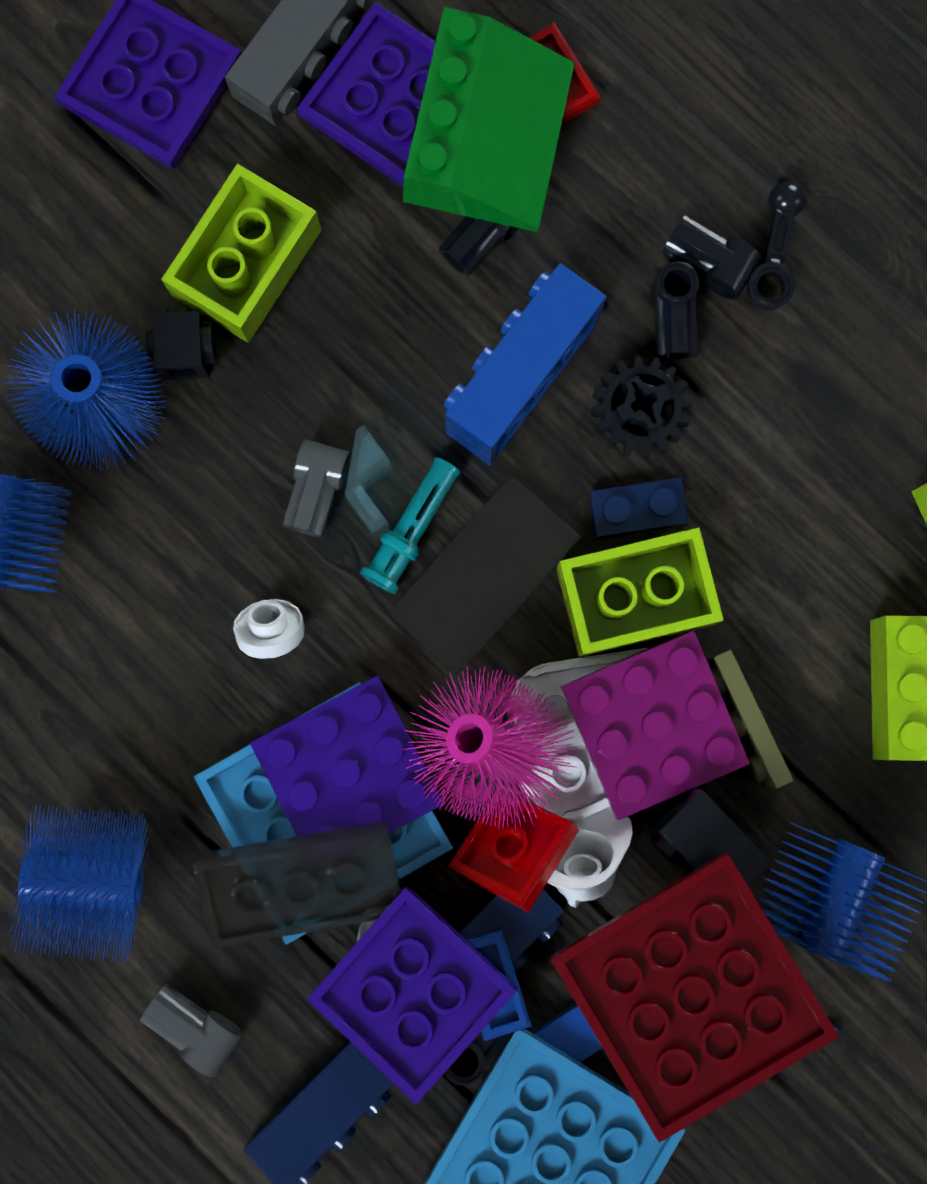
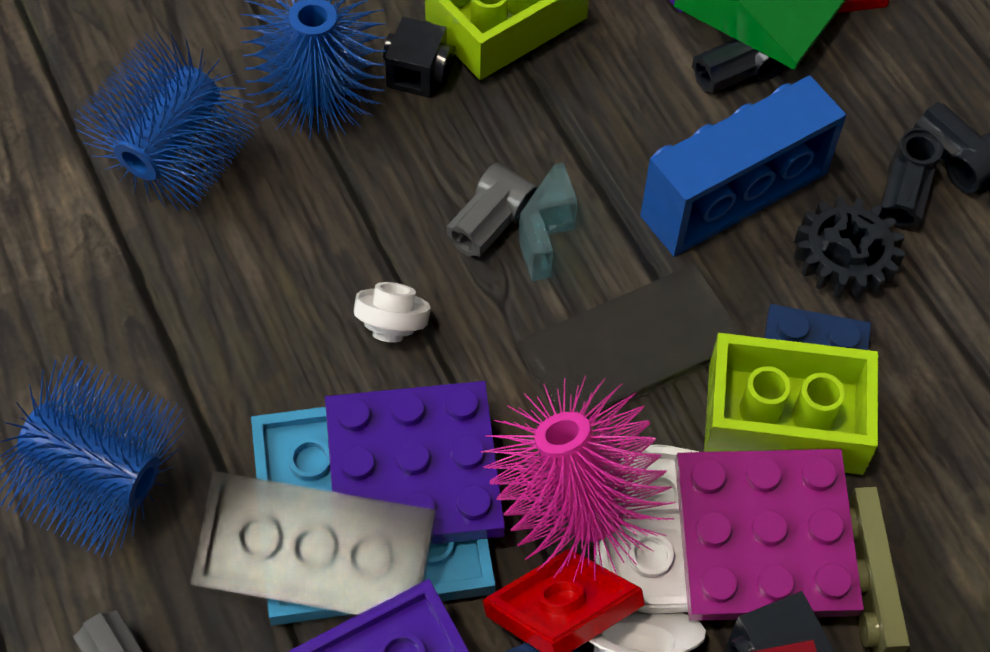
camera: 20 degrees right, 25 degrees down
teal pin [360,457,461,594] -> none

